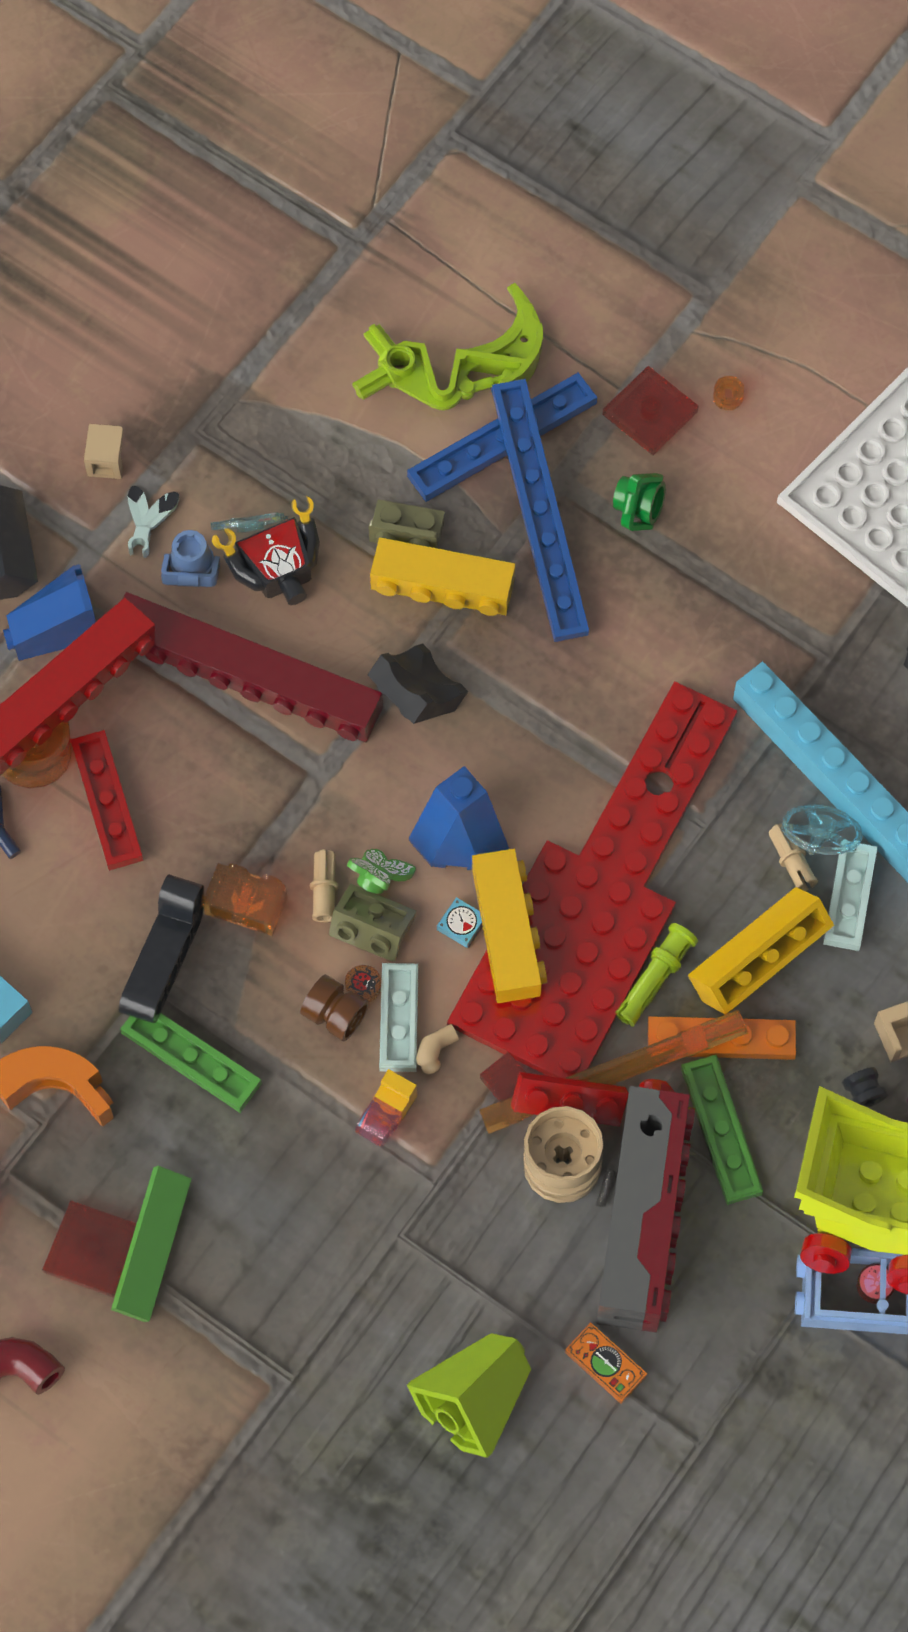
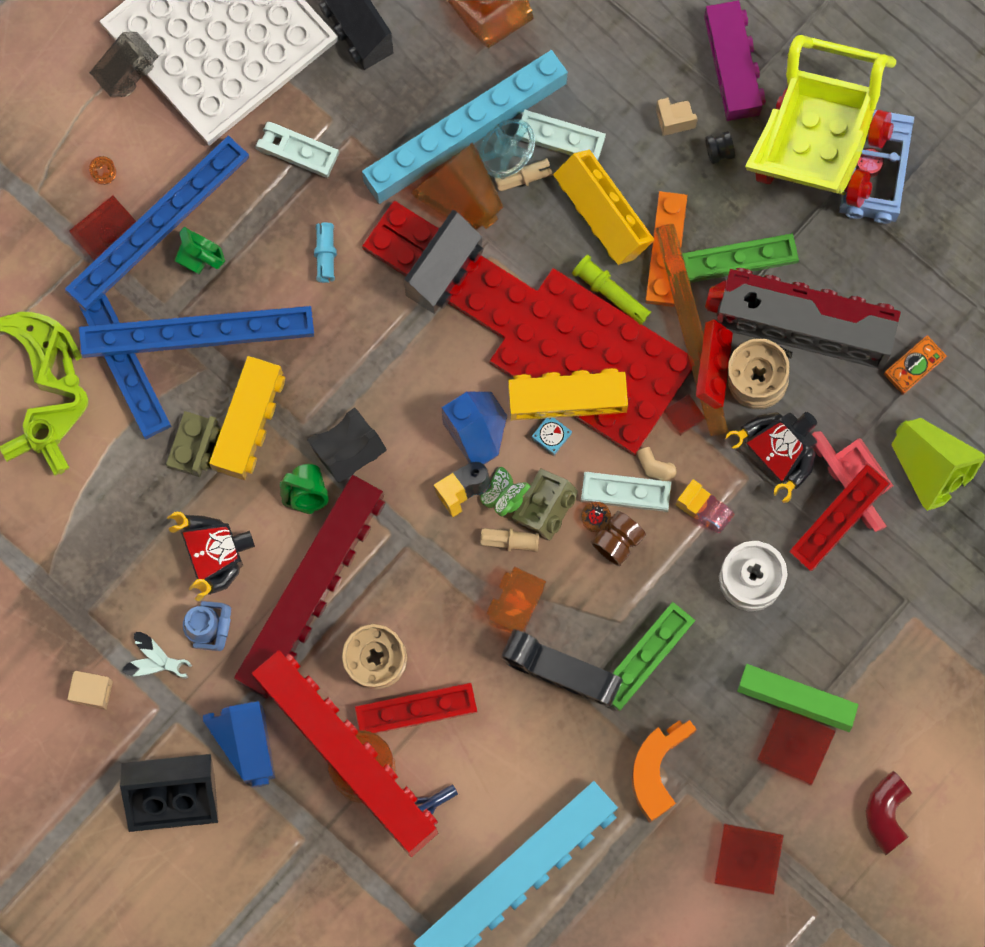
camera: 85 degrees left, 10 degrees up
clear light blue wheel [210,512,288,533] -> none
none -> blue plate [65,135,249,311]
none -> clear smoke brick [89,32,159,97]
none -> light aqua plate [255,122,339,178]
none -> green piece [280,464,329,514]
none -> medium azure pin [314,222,337,283]
none -> tan wheel [342,624,407,690]
none -> slope [404,210,484,314]
none -> clear orange slope [411,142,504,230]
none -> leg [434,462,490,517]
none -> white wheel [719,541,787,612]
none -> torso [725,412,818,503]
none -> red plate [789,464,891,571]
none -> coral bracket [812,431,893,532]

